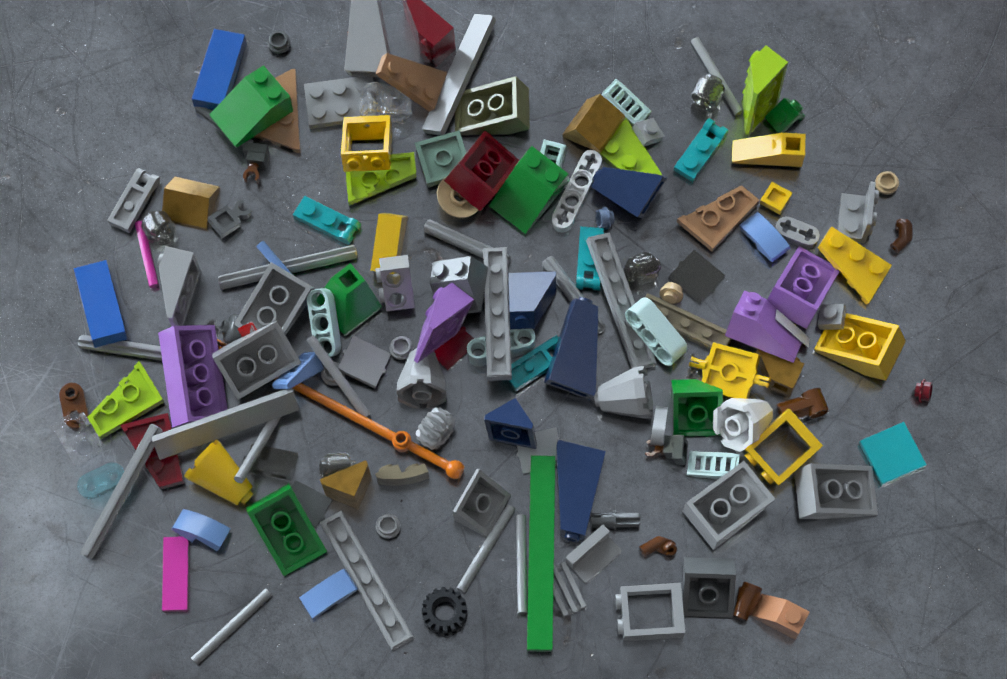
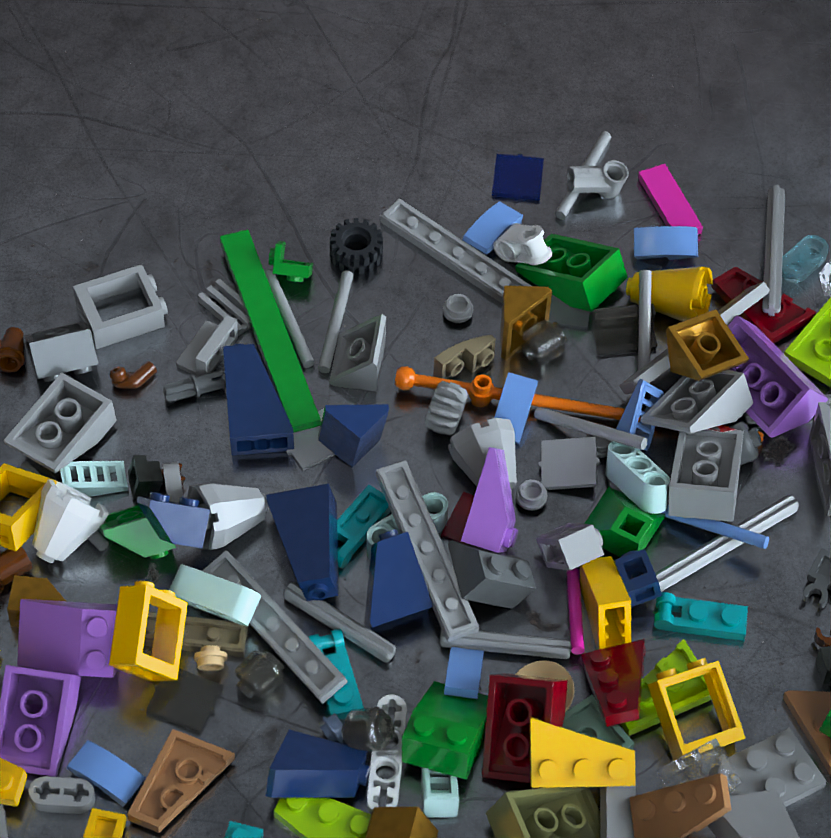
camera: 155 degrees right, 15 degrees down
yellow plate [689,342,771,399] -> none
white sticker [775,310,810,348] -> none
none -> yellow window [109,581,188,682]
none -> slope [137,492,210,548]
none -> green bracket [269,241,313,282]
none -> clear smoke head [341,707,394,752]
none -> medium blue slope [444,647,484,699]
none -> clear blue piece [492,154,544,201]
none -> white piece [493,223,552,265]
none -> medium blue slope [494,372,538,445]
none -> yellow wing [530,717,635,788]
none -> light grey piece [566,160,628,198]
none -> dark pink bar [566,568,584,655]
none -> dark red wing [580,639,646,727]
none -> dark blue brick [614,549,662,607]
none -> pearl gold slope [666,309,749,381]

